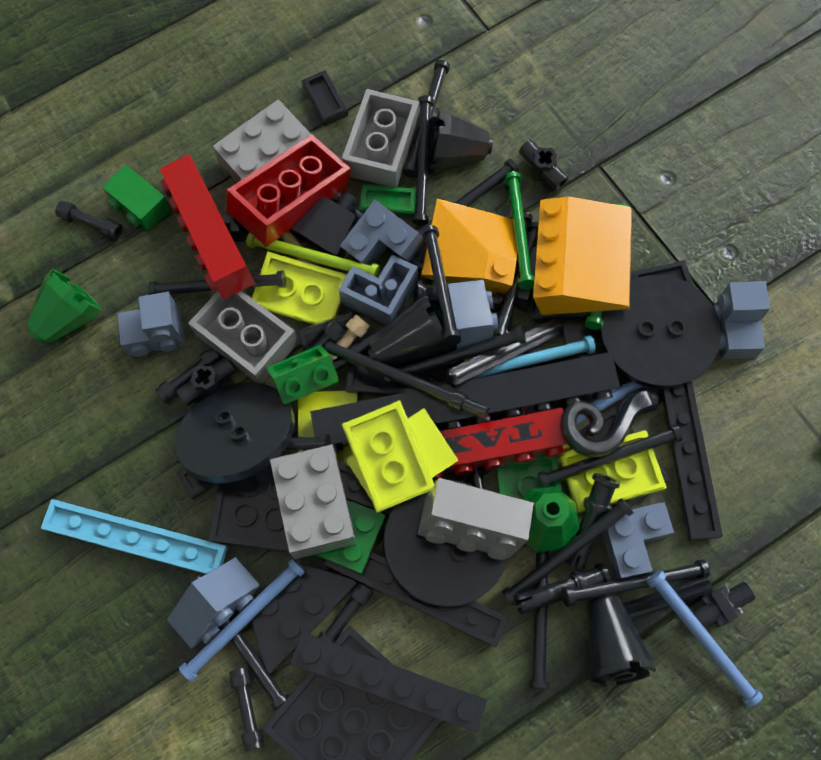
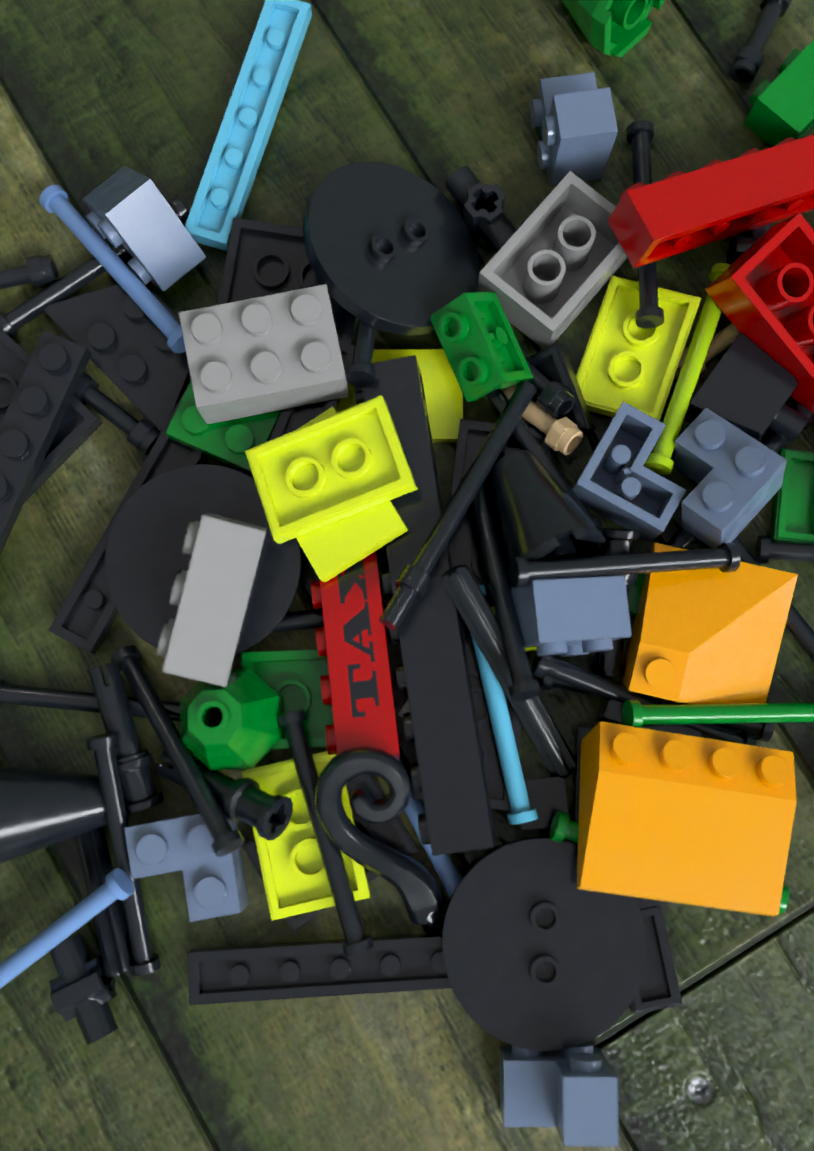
camera: 90 degrees right, 10 degrees up
black bar [155,347,221,404] -> none

